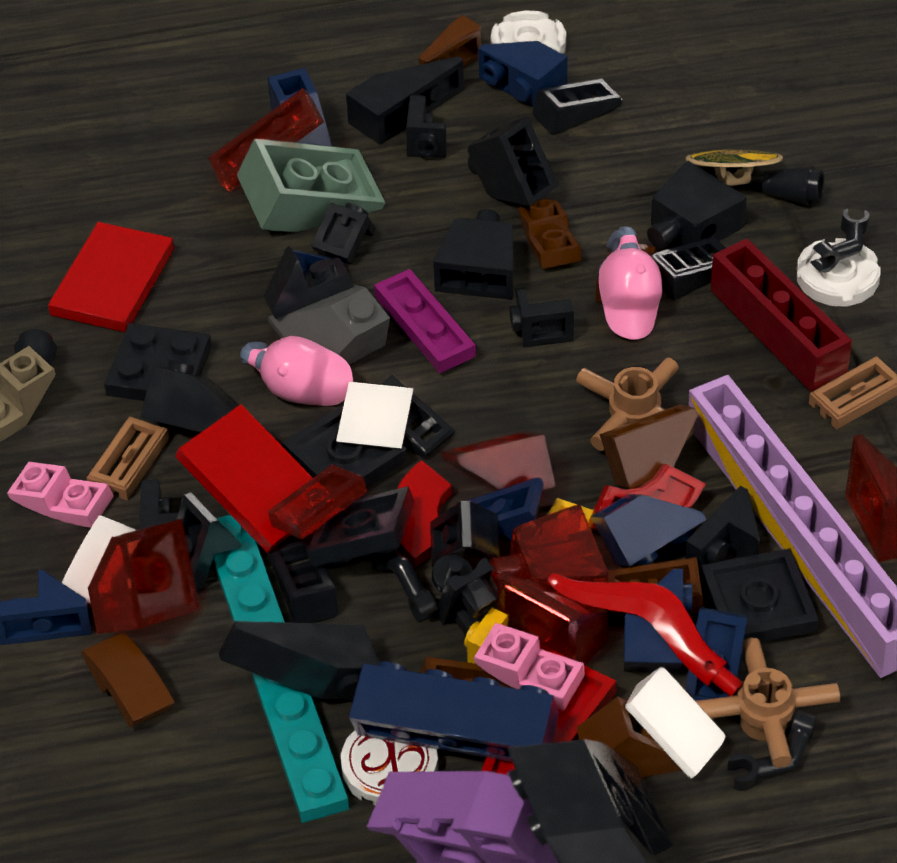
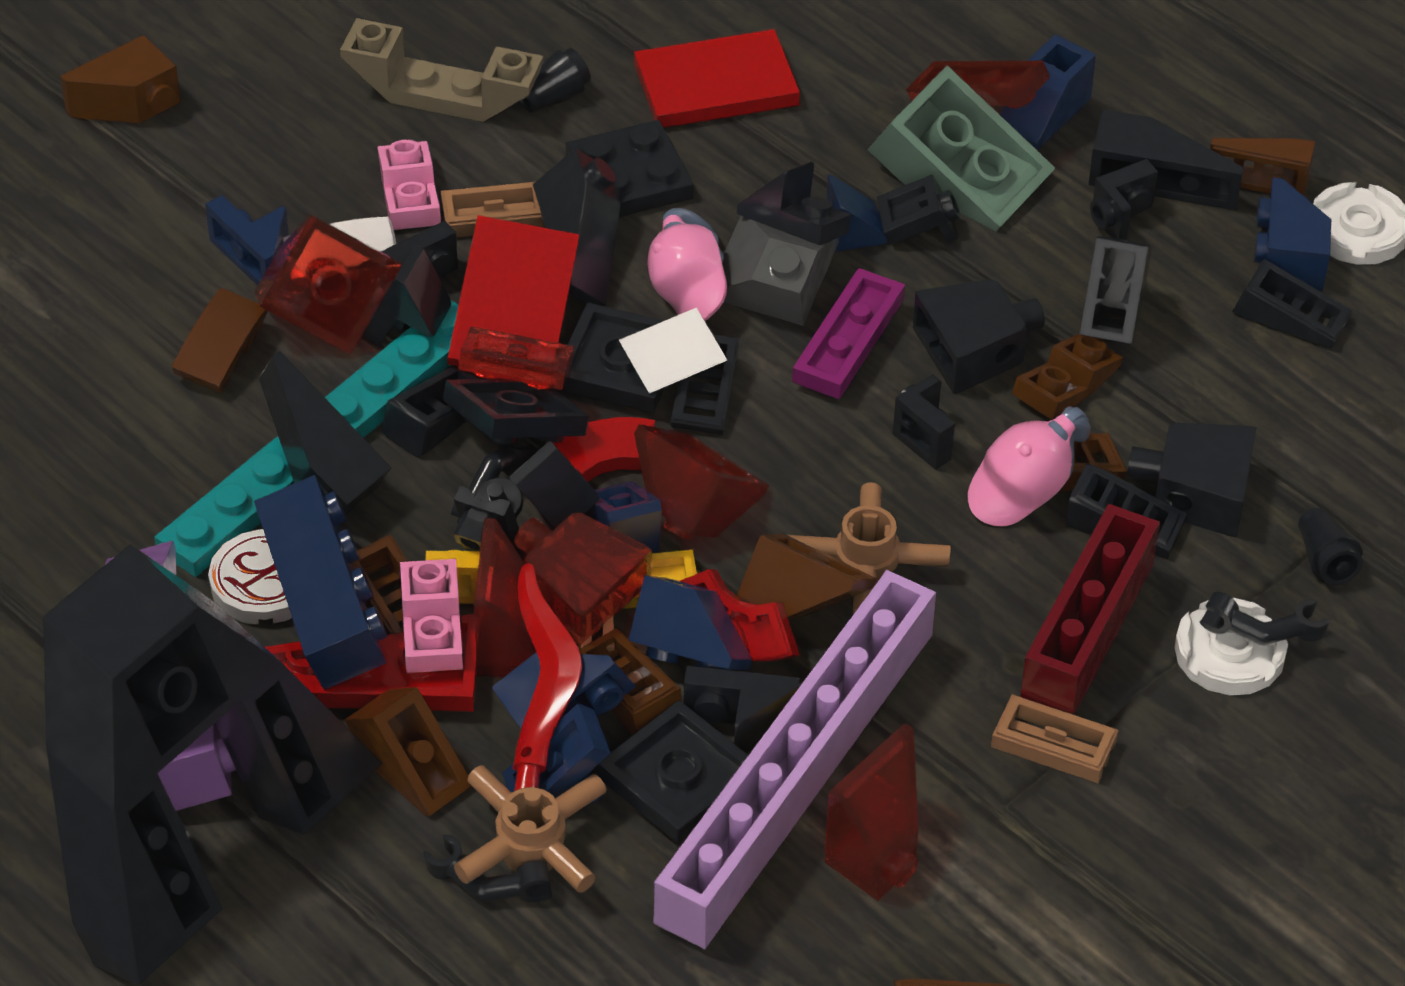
camera: 55 degrees right, 0 degrees up
white slope [625,667,725,778] -> none
shield [686,150,783,186] -> none

